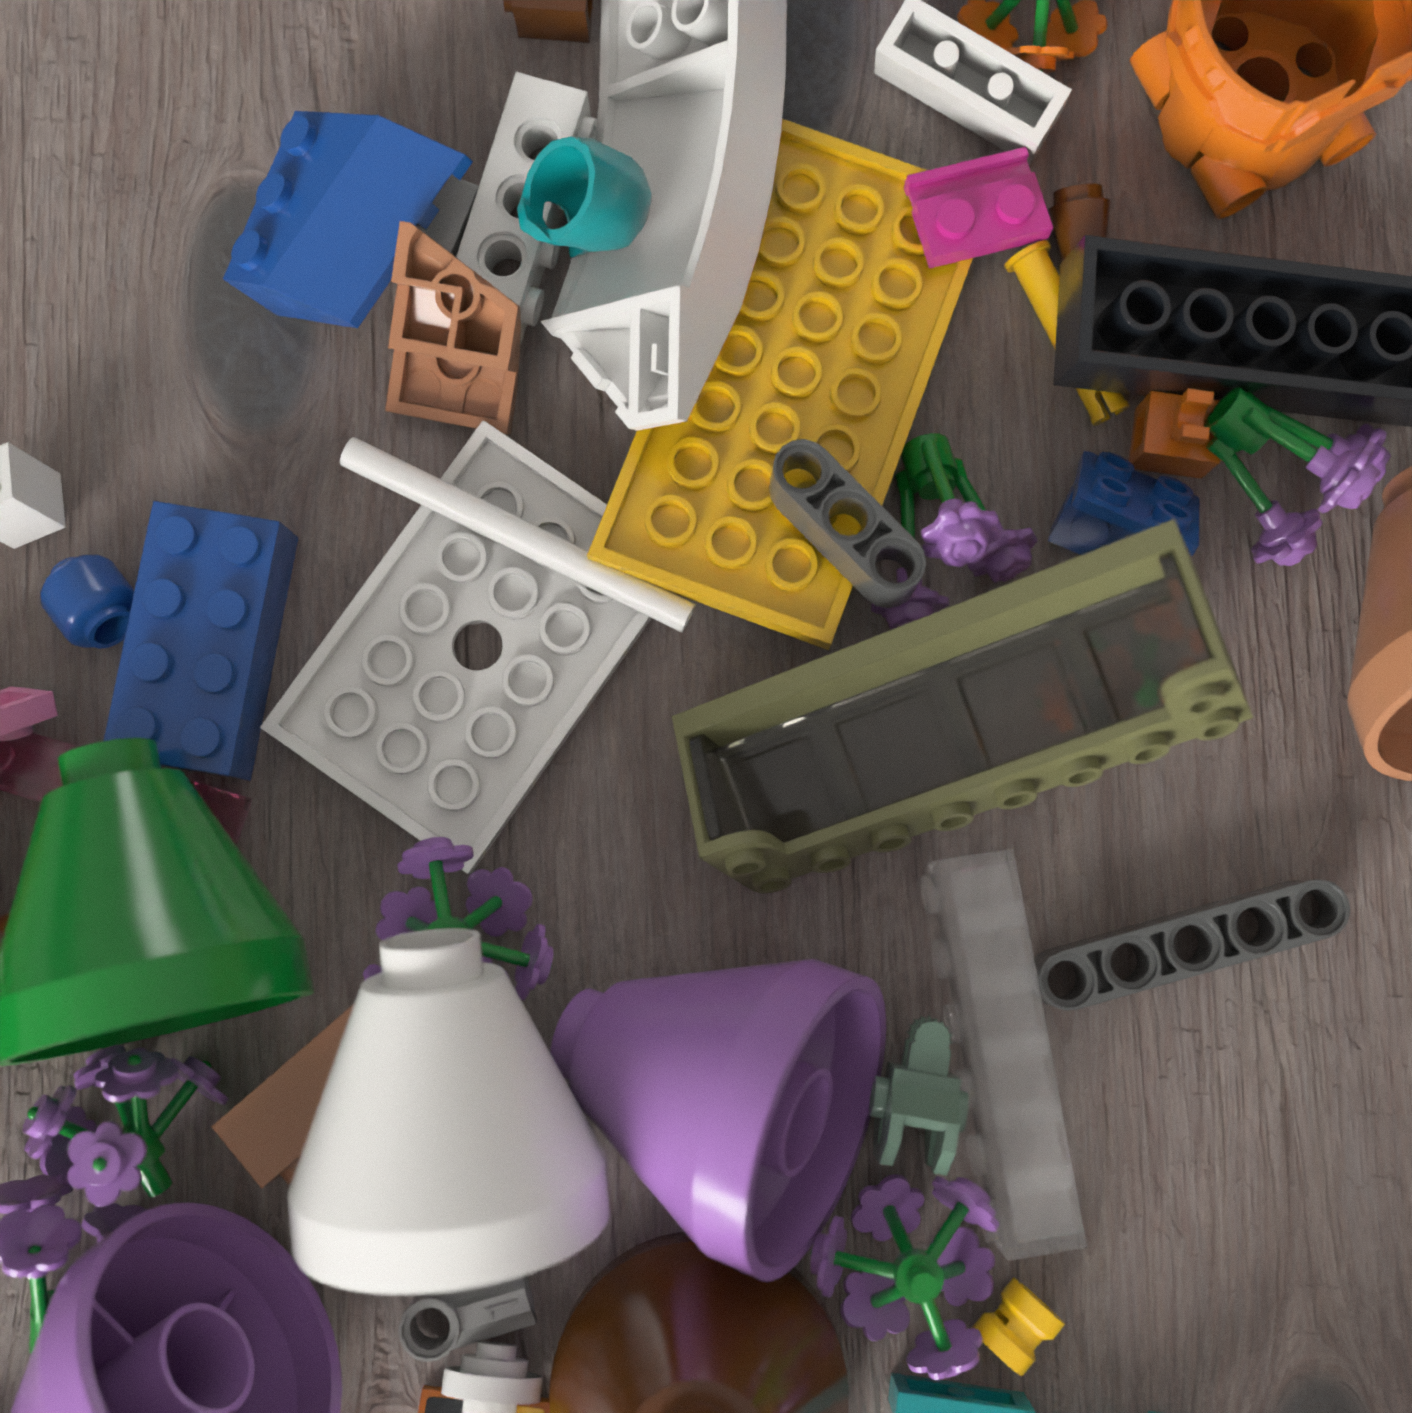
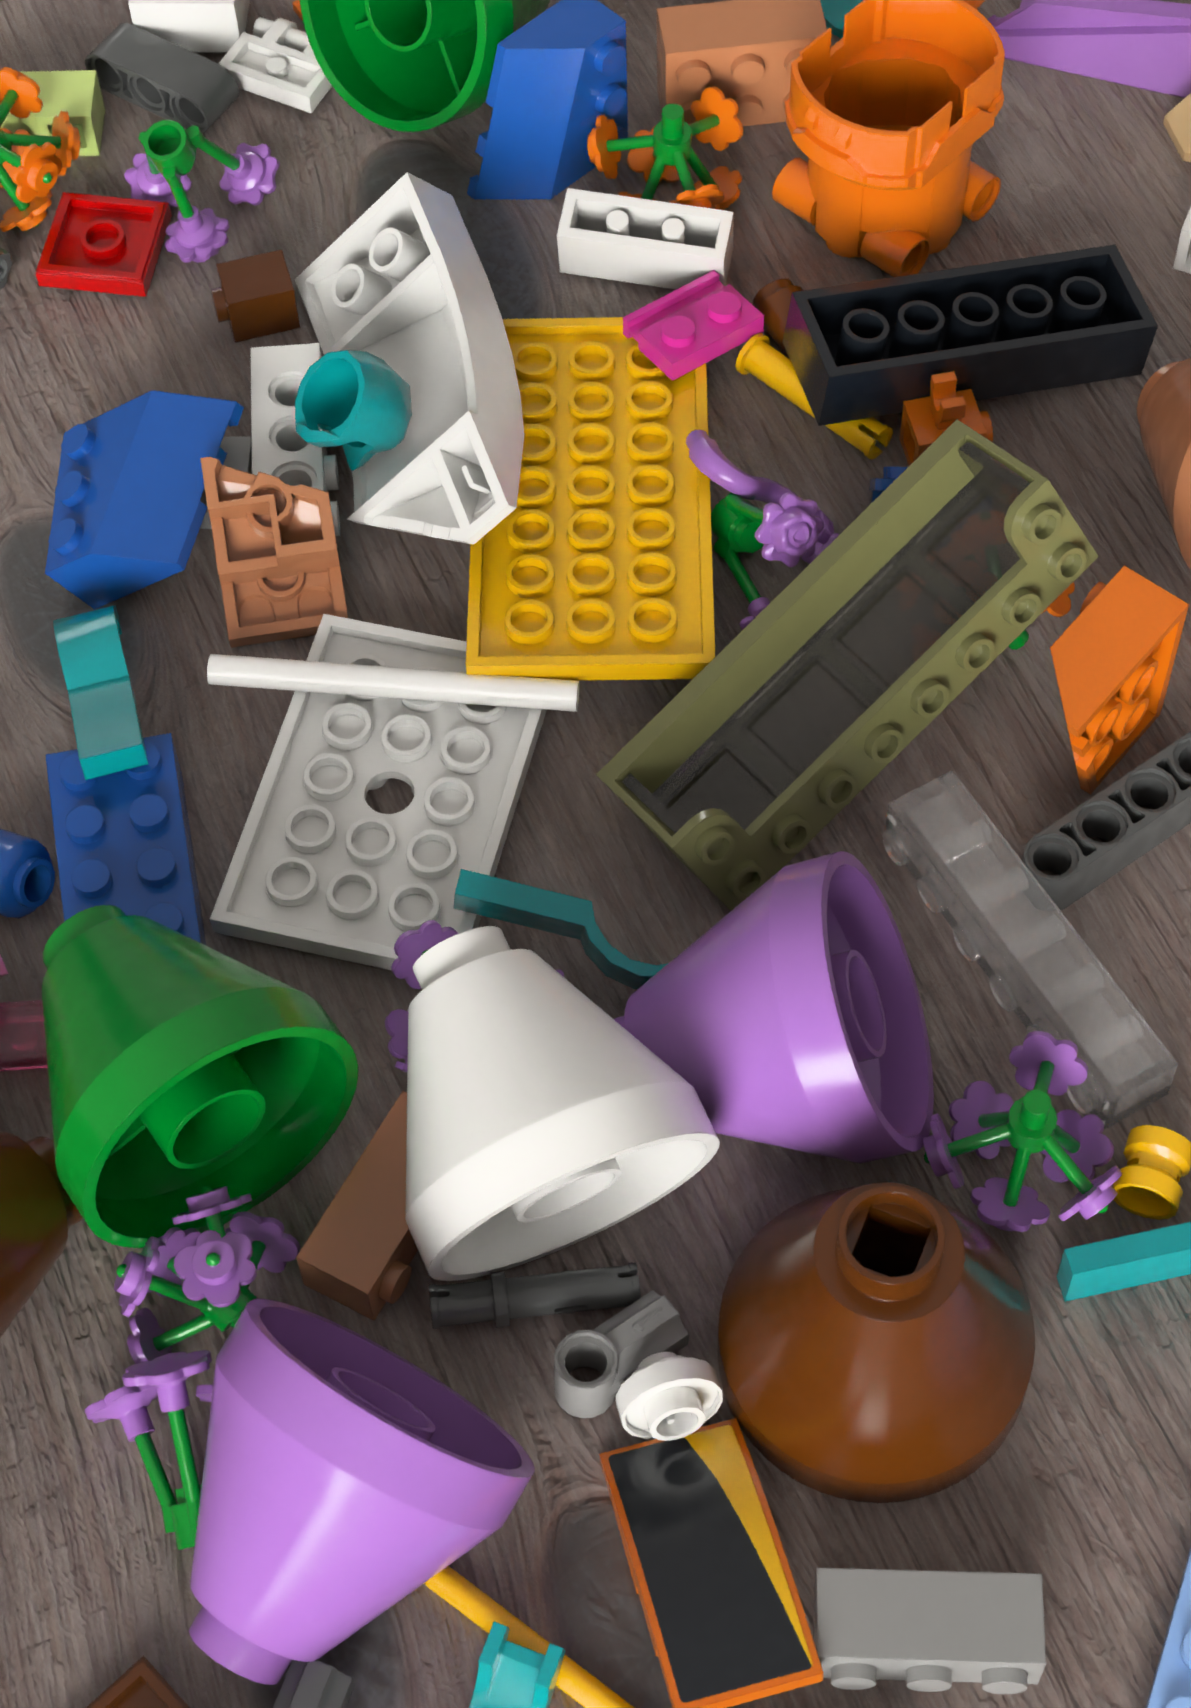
camera: 20 degrees left, 25 degrees down
dark grey beam [769,439,926,608] -> none
sand green hinge [869,1015,969,1176] -> none
plant [1204,387,1391,566] -> none
none -> teal piece [53,605,148,780]
none -> teal piece [453,869,668,989]
none -> medium lavender animal [686,430,834,544]
none -> orange wedge [1050,565,1189,795]

